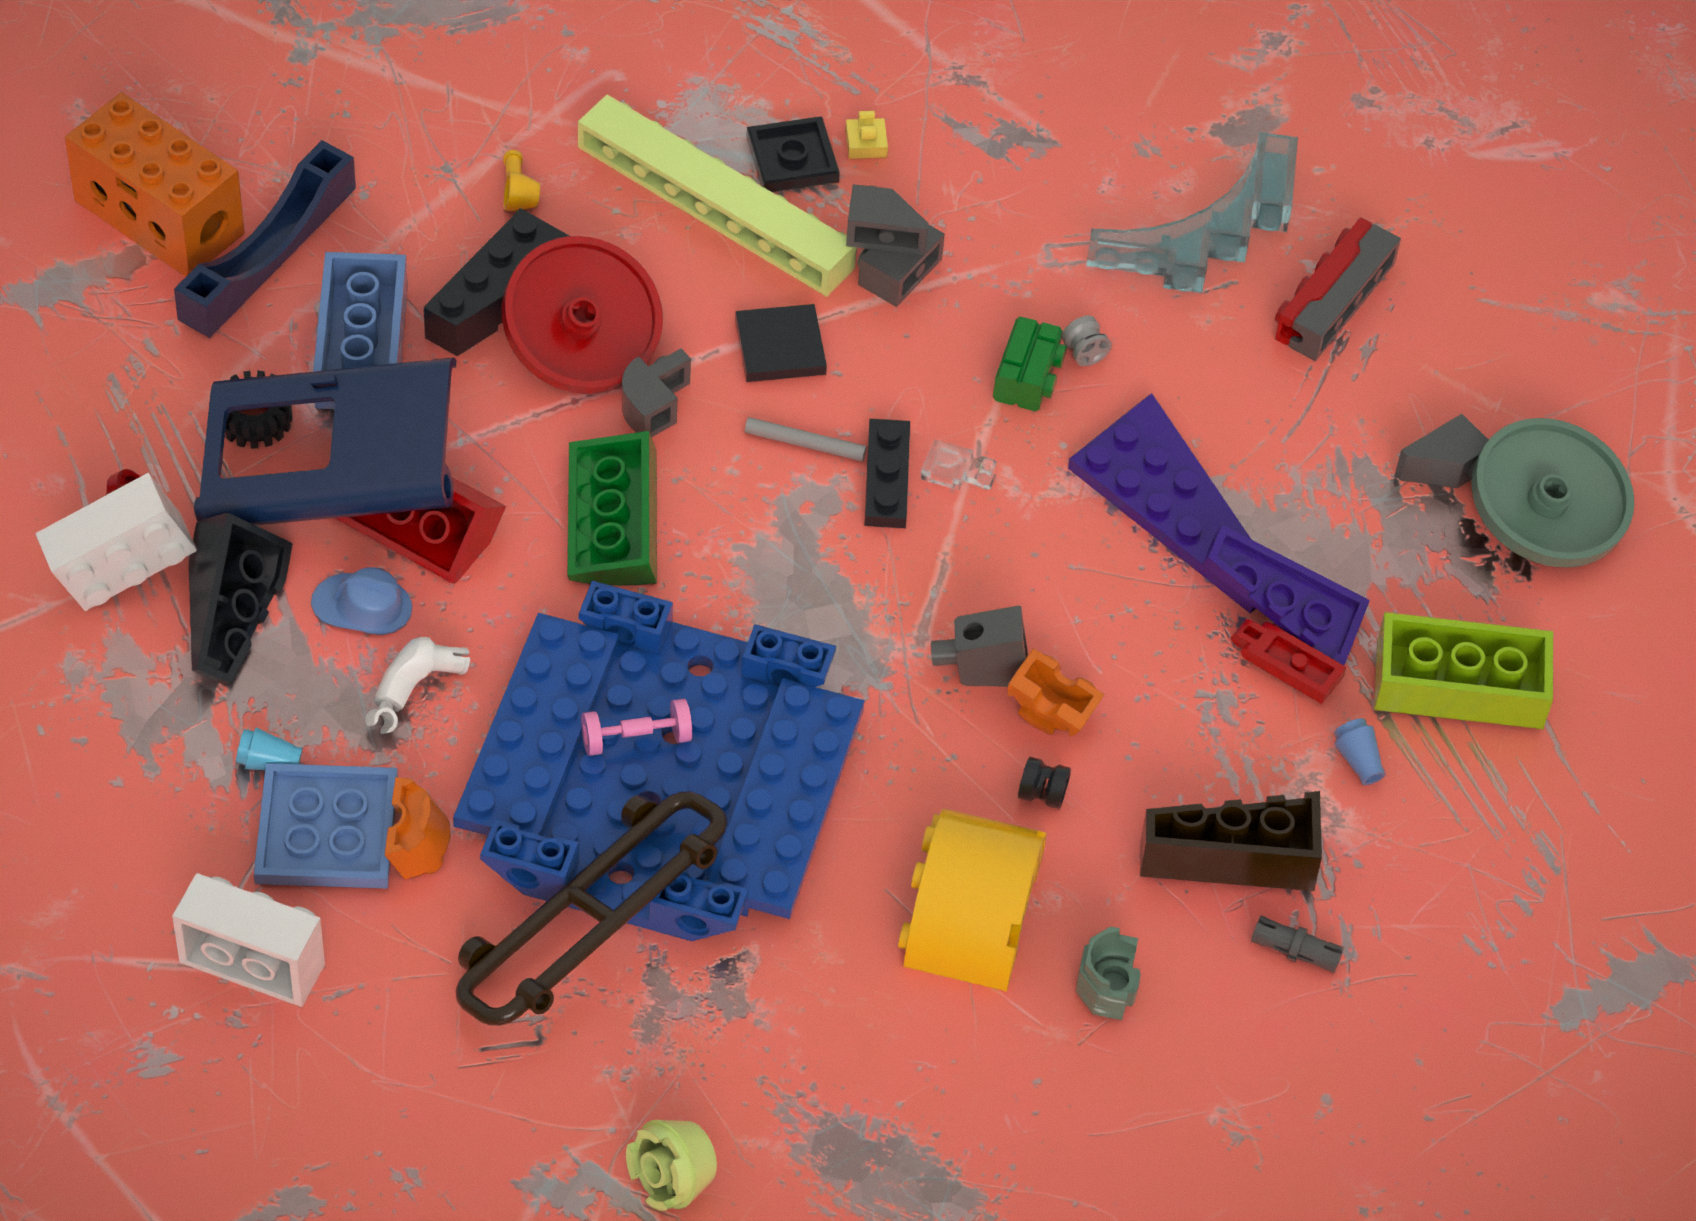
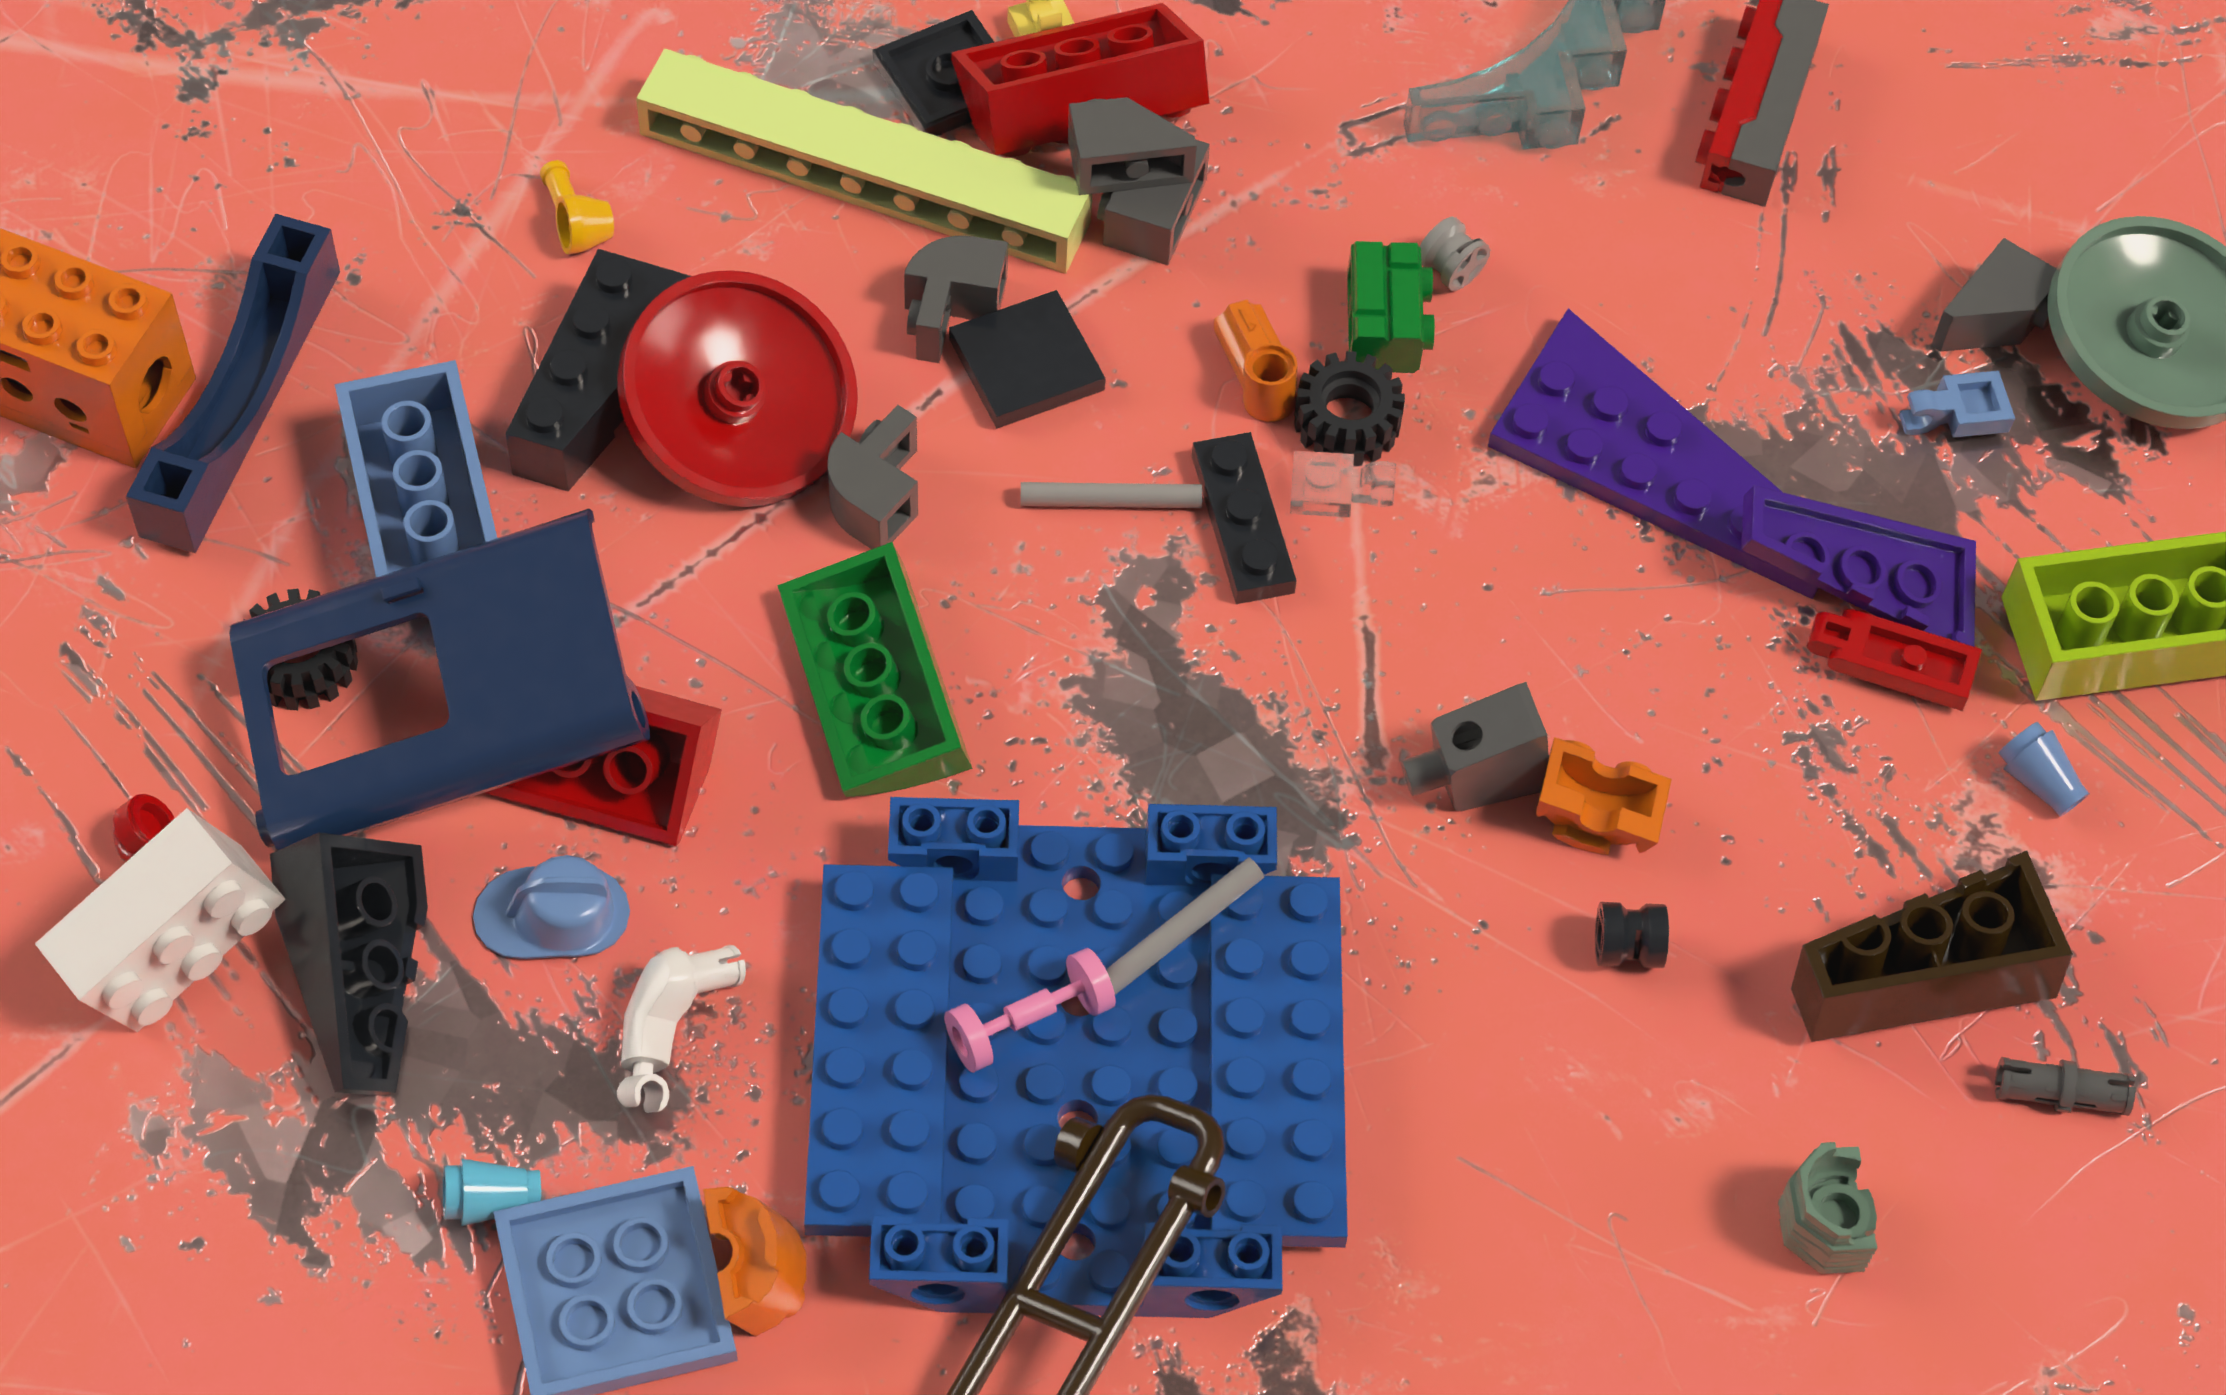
camera: 15 degrees left, 5 degrees up
yellow cylinder [898,808,1047,991] -> none
none -> dark grey brick [904,236,1008,363]
none -> red slope [951,3,1210,157]
none -> light grey bar [1106,857,1265,995]
none -> orange piece [1213,299,1298,422]
none -> black tyre [1294,351,1405,467]
none -> medium blue plate [1899,371,2015,437]

